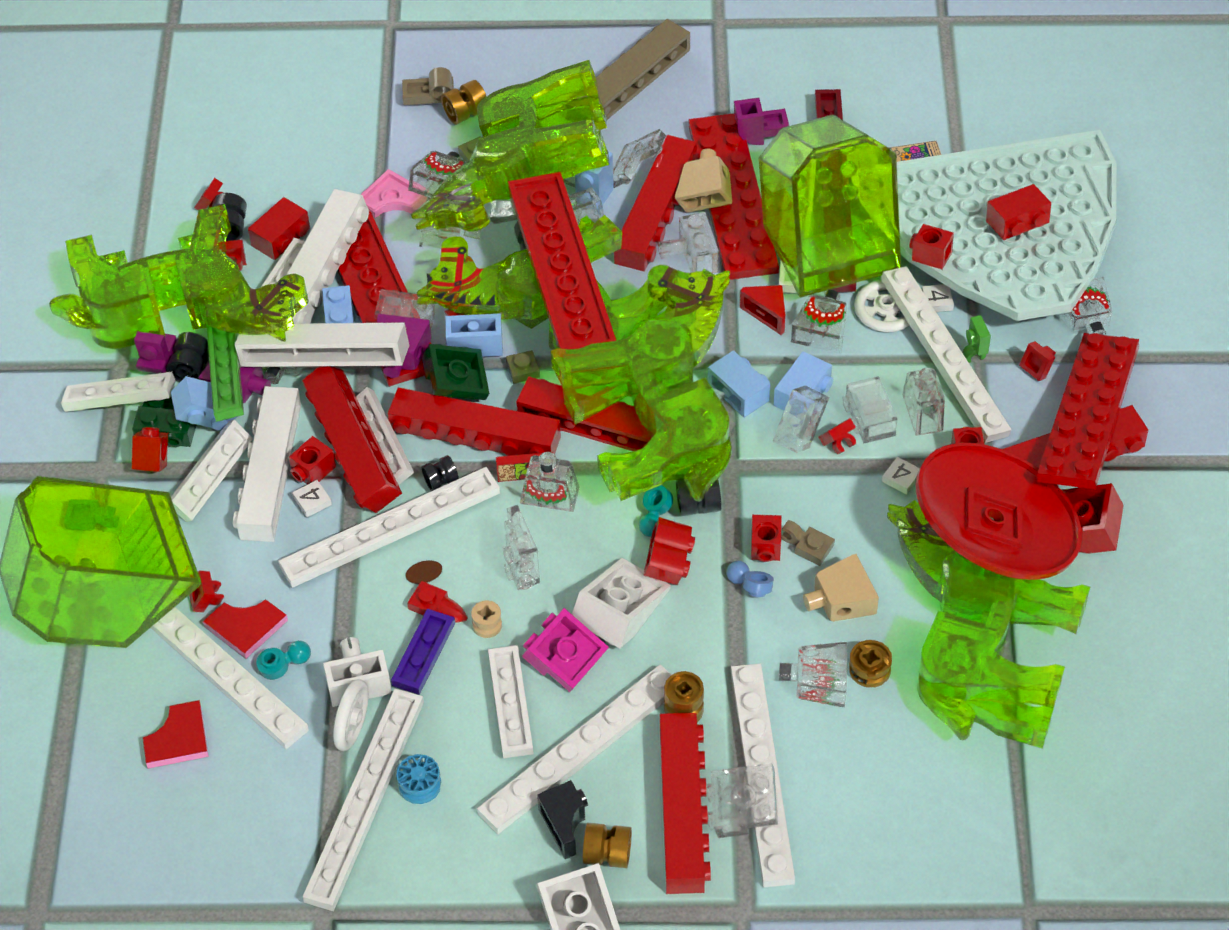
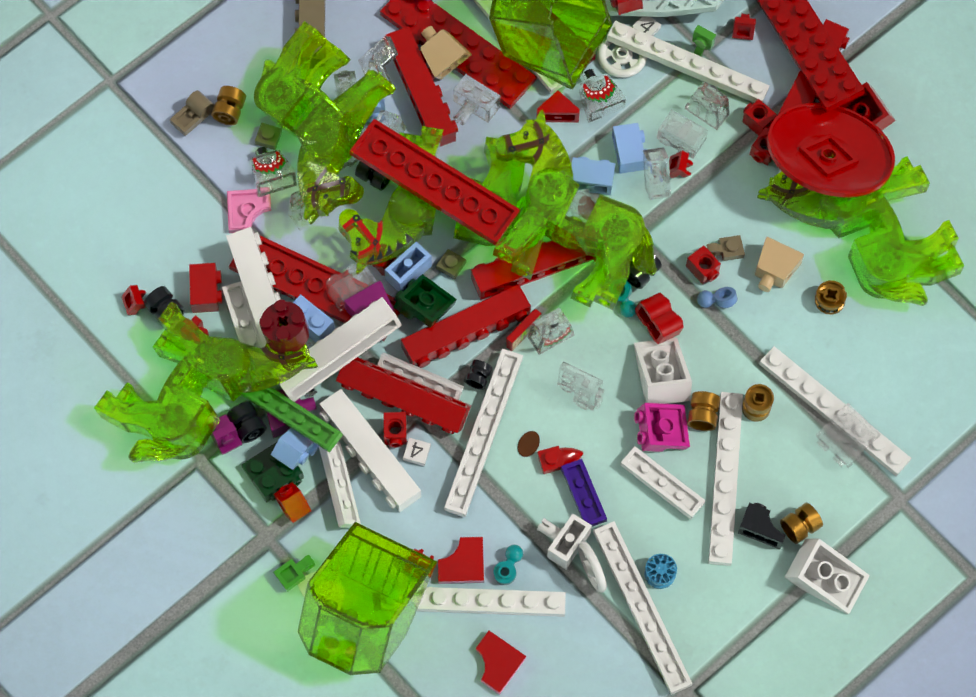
camera: 45 degrees left, 15 degrees up
white plate [61,372,175,412] -> none
tan wheel [471,600,502,638] -> none
red brick [660,713,711,894] -> none
clear torso [779,642,847,707] -> none
white tile [882,457,920,495] -> none
none -> dark red brick [259,299,309,353]
none -> pearl gold wheel [687,391,720,431]

